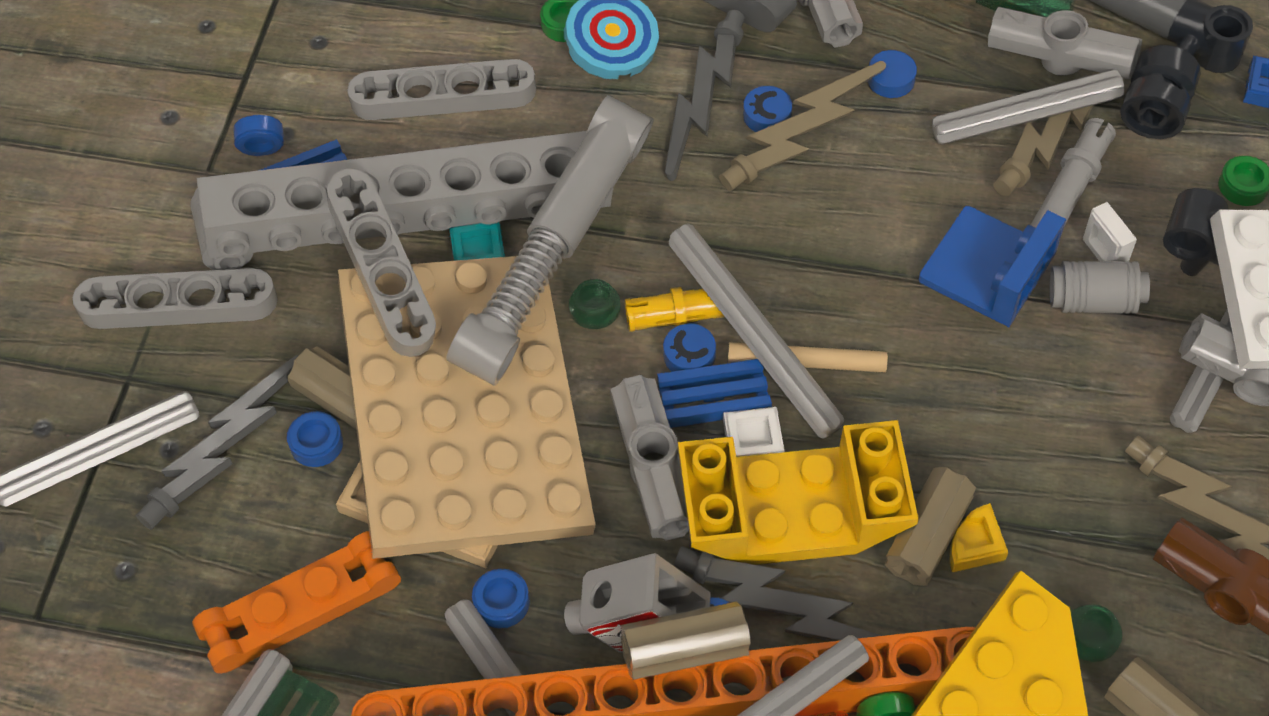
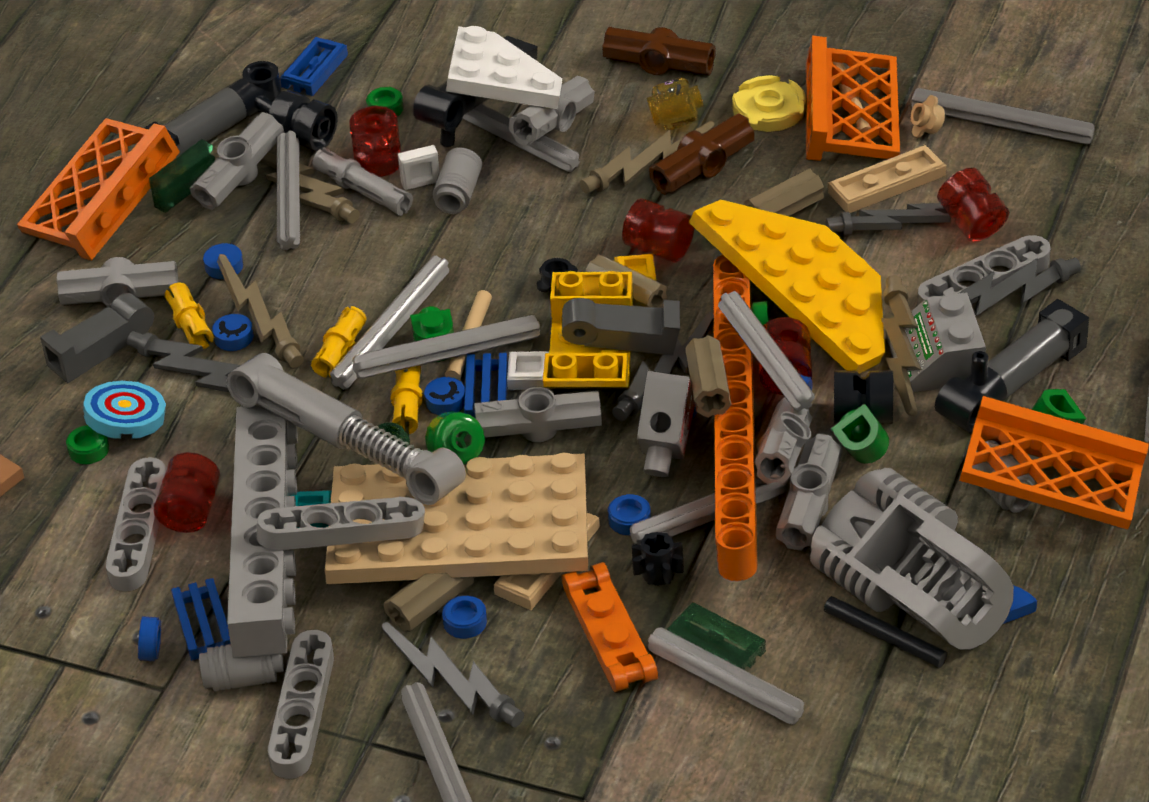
camera: 80 degrees left, 15 degrees down
blue bracket [919,206,1066,327] -> none
none -> clear red wheel [153,452,221,533]
none -> yellow pin [165,282,214,349]
none -> yellow pin [311,306,367,377]
none -> light grey axle [330,255,449,390]
none -> clear red wheel [349,106,401,177]
none -> green plate [410,306,454,362]
none -> green head [425,411,485,465]
none -> black plate [536,258,578,292]
none -> dark grey leg [562,298,680,355]
none -> clear red wheel [622,198,695,263]
none -> black gear [632,532,684,586]

